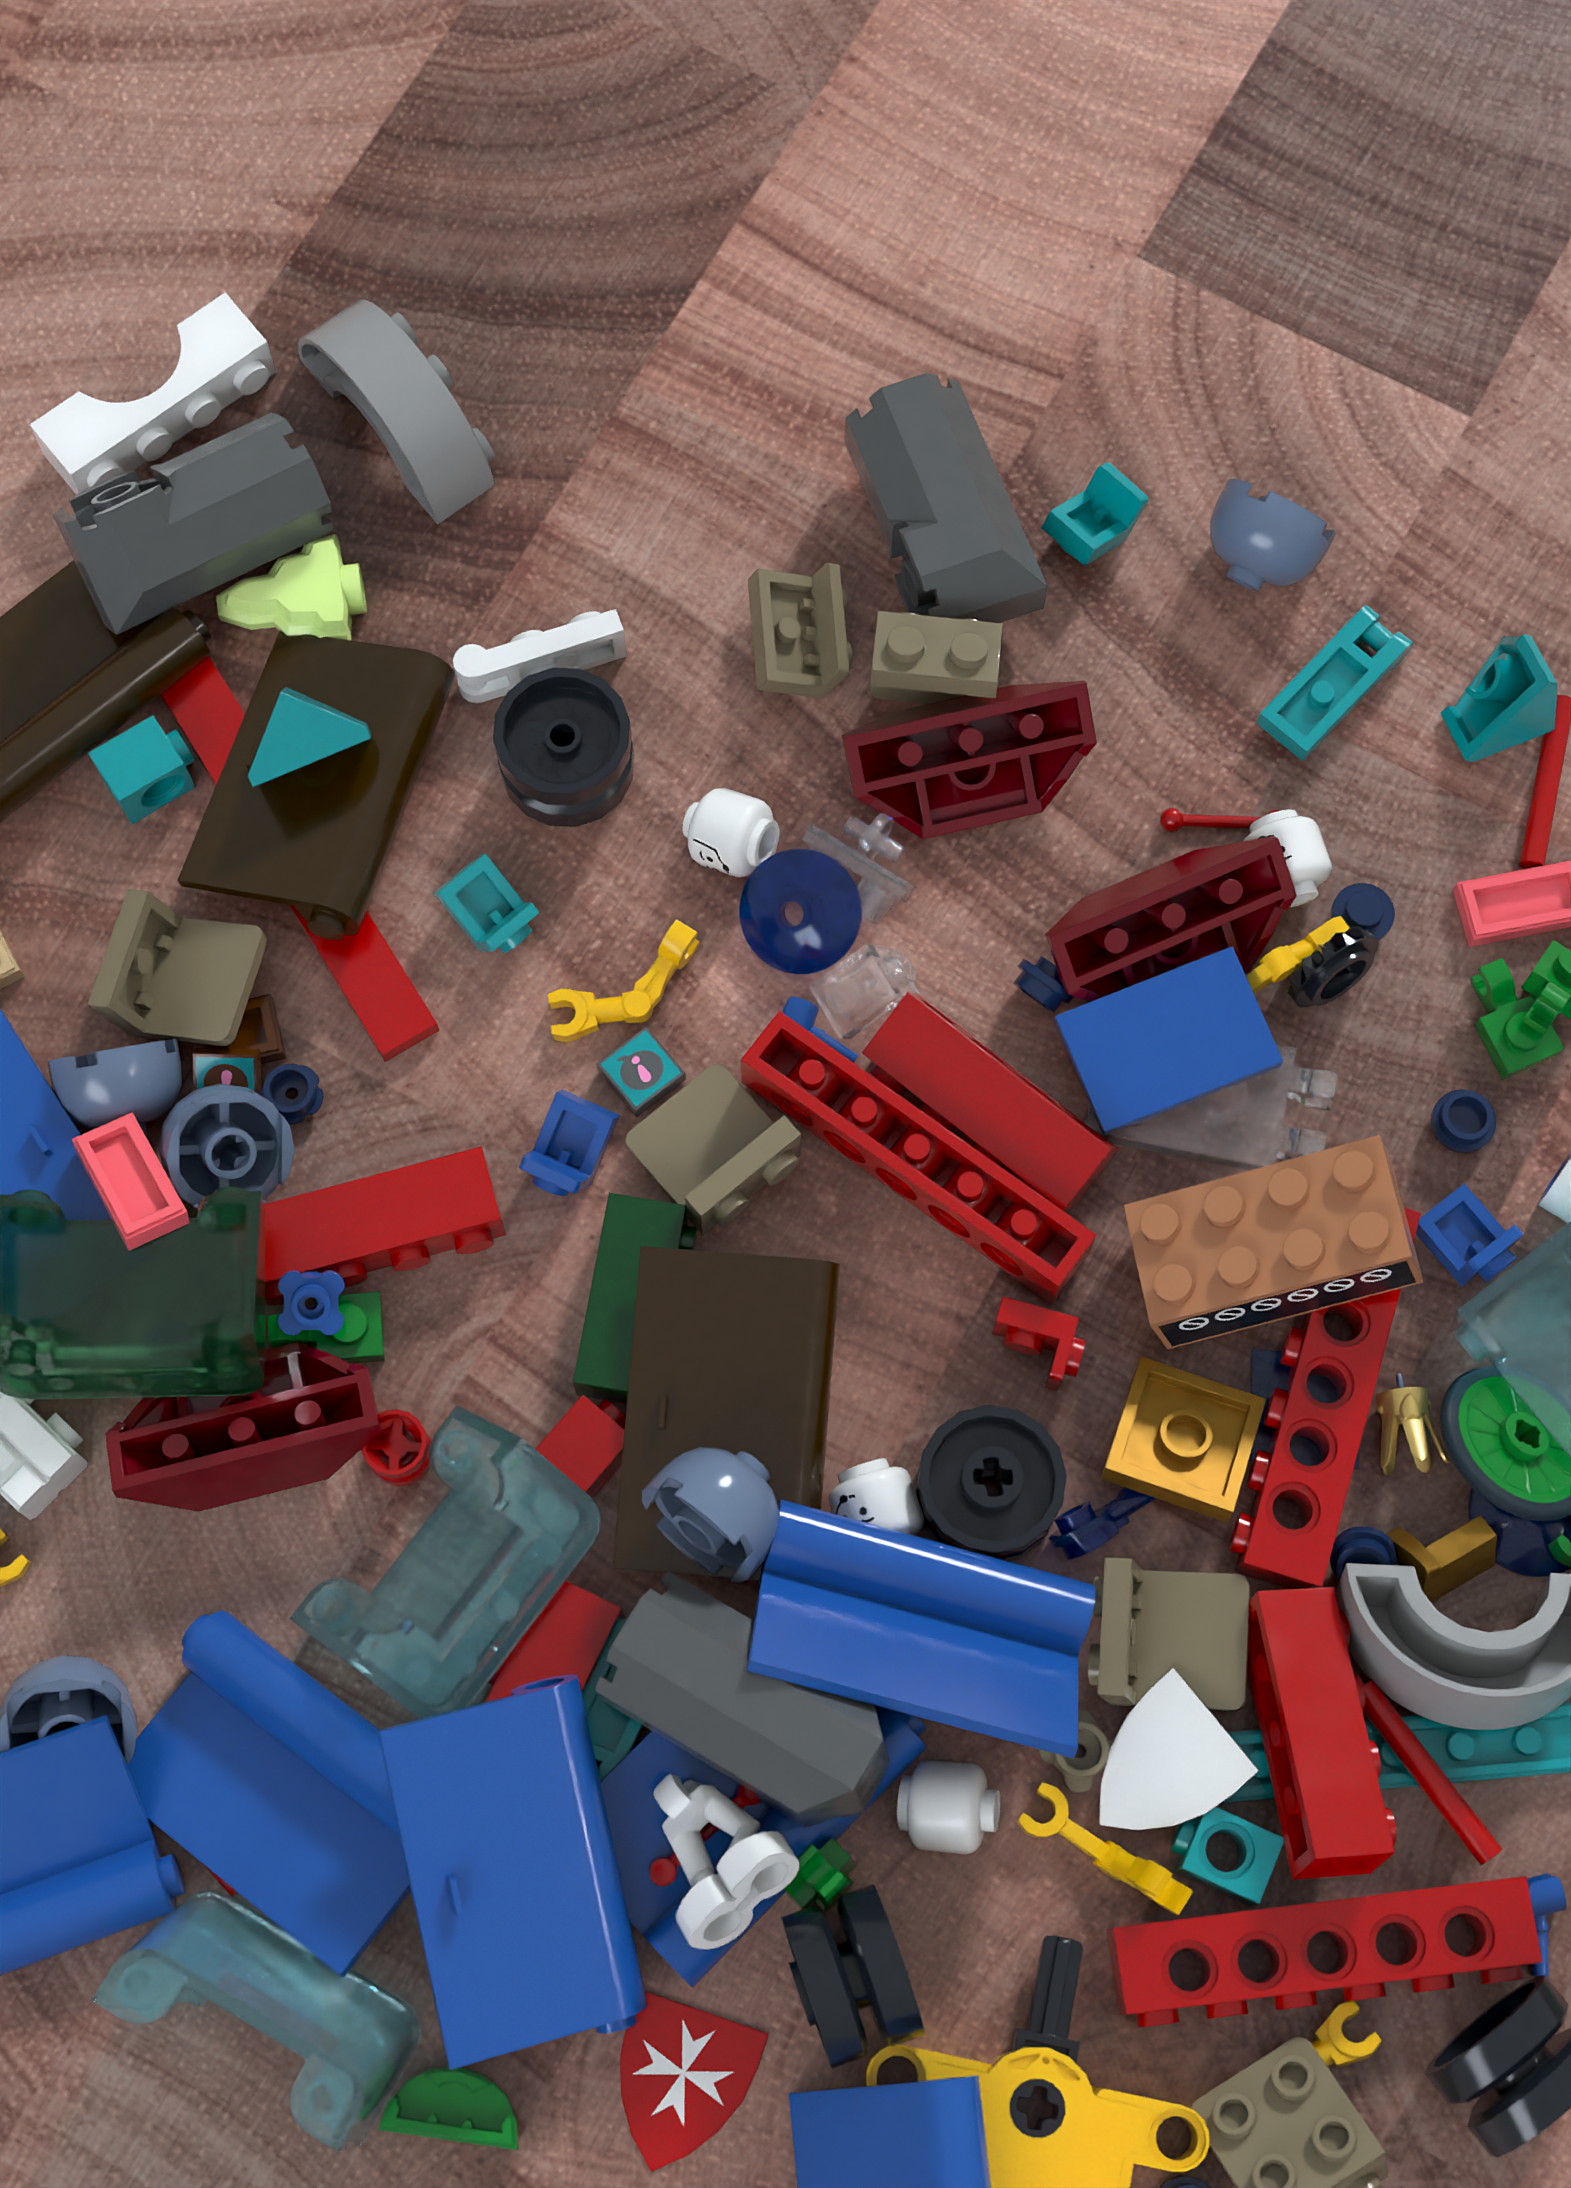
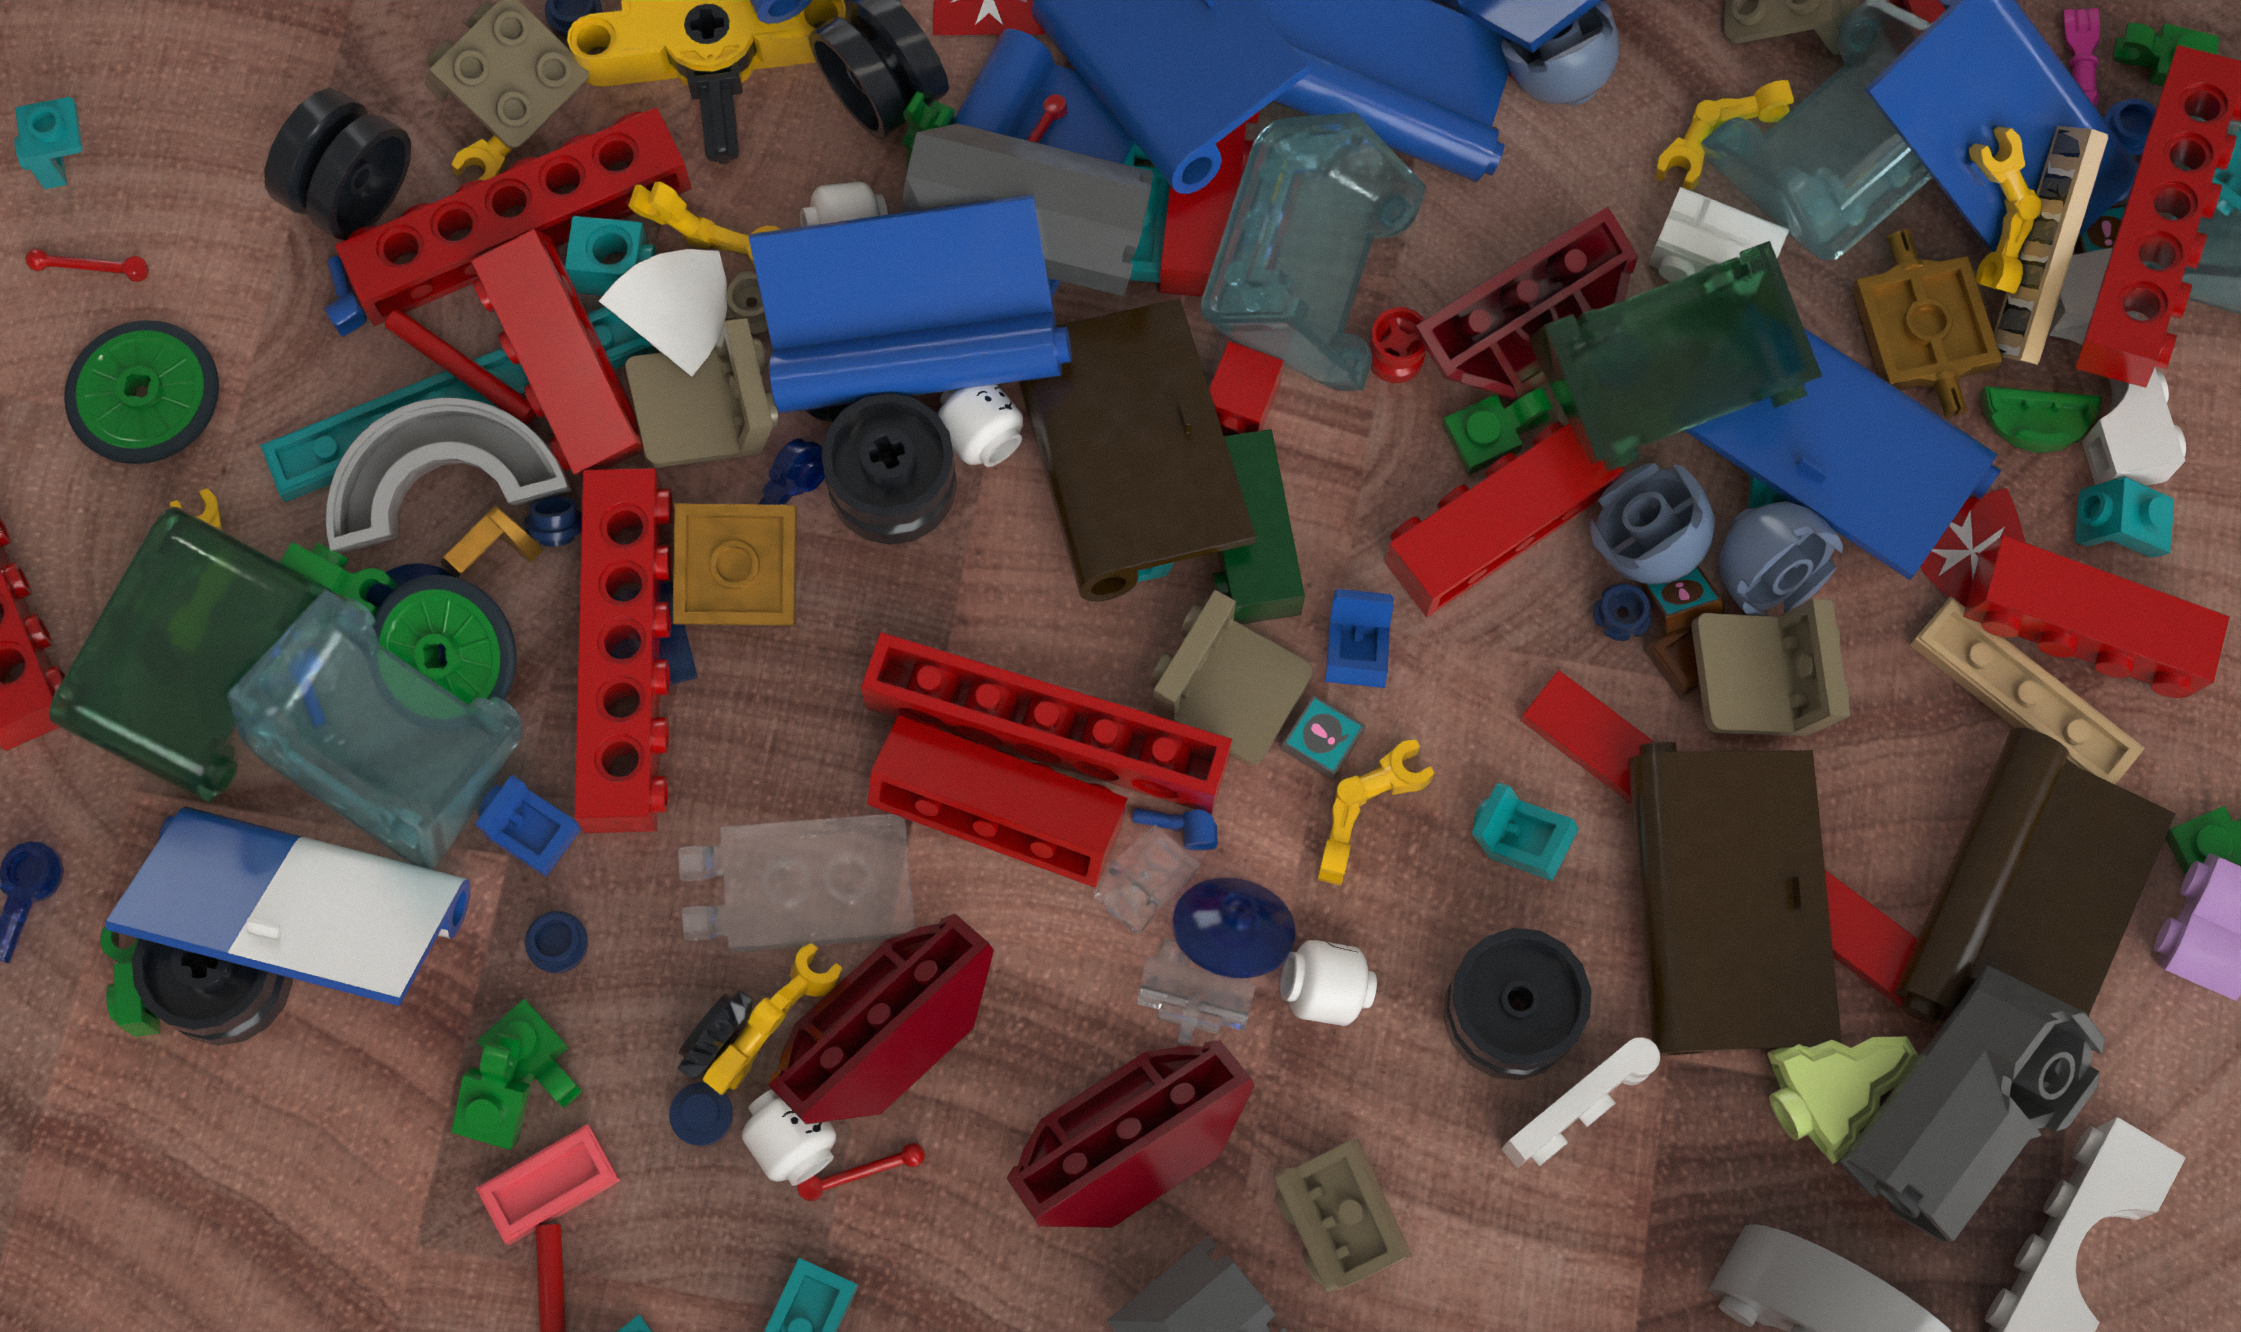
camera: 160 degrees right, 0 degrees up
coral tile [72,1112,190,1251] -> none
teal brick [88,716,196,825] -> none
teal slope [248,687,371,787] -> none
blue plate [278,1270,345,1335] -> none
sand blue cylinder [642,1447,780,1583] -> none
white piece [653,1774,799,1949] -> none
dark tan bracket [870,611,1003,704] -> none
red bracket [992,1296,1086,1391] -> none
dark blue plate [1013,956,1074,1013] -> none
blue tile [1054,946,1284,1137] -> none
nougat brick [1124,1135,1423,1350] -> none
pearl gold piece [1376,1374,1450,1476] -> none

